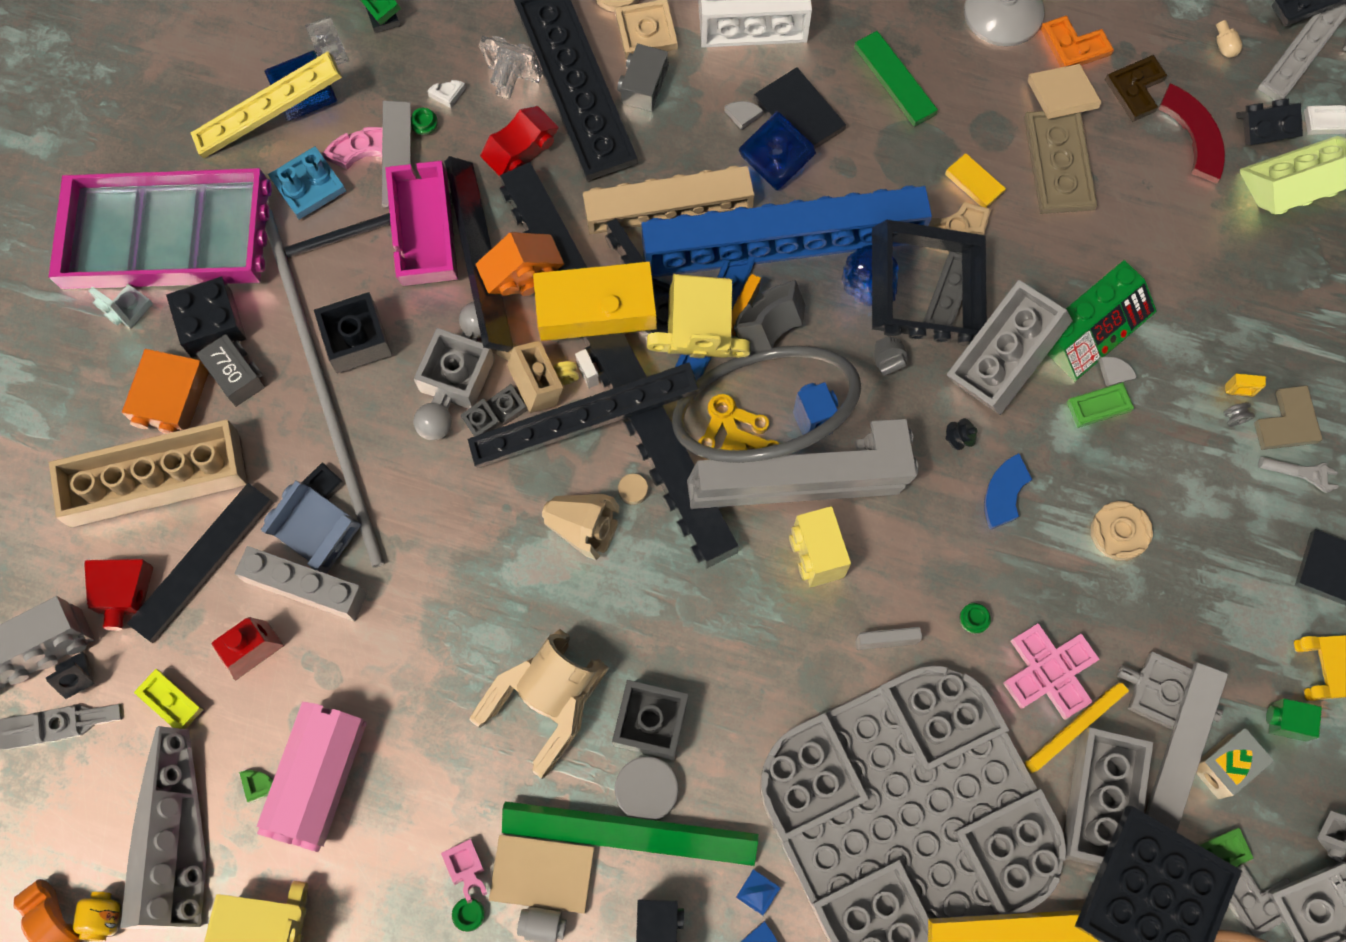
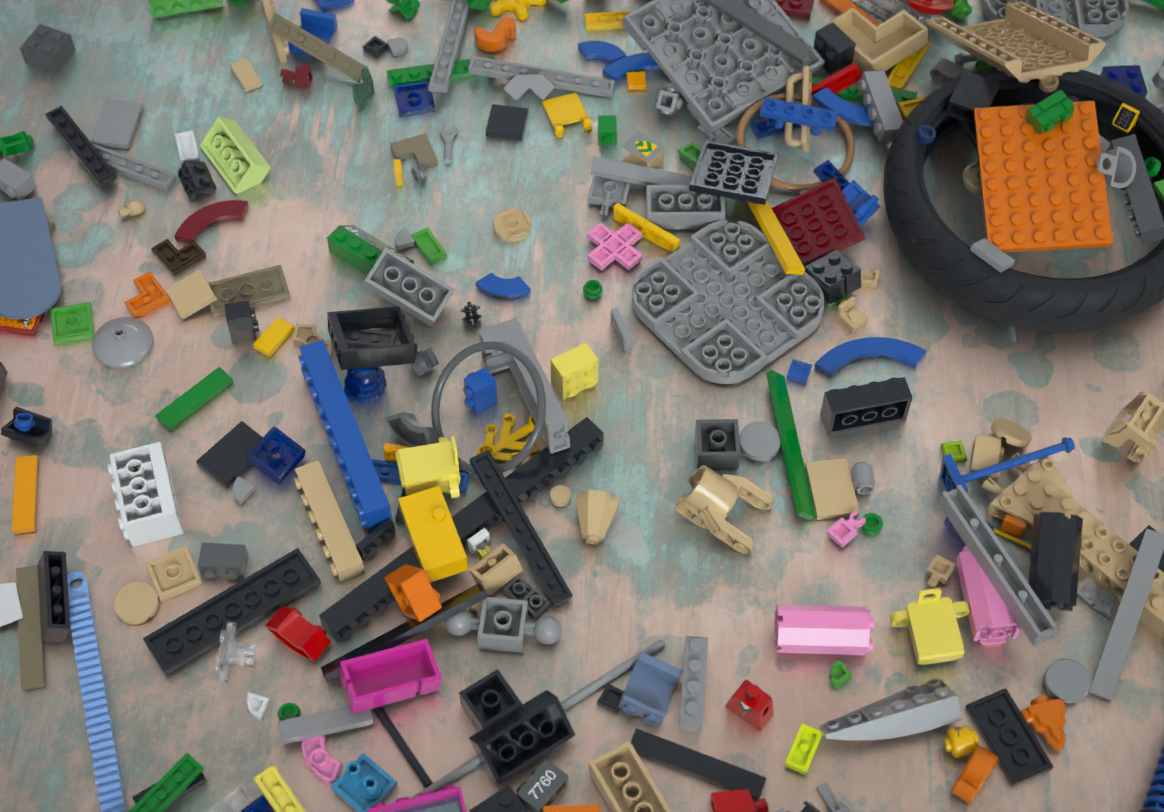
camera: 105 degrees left, 15 degrees down
none -> black brick [225,300,259,344]
none -> black brick [469,690,575,784]

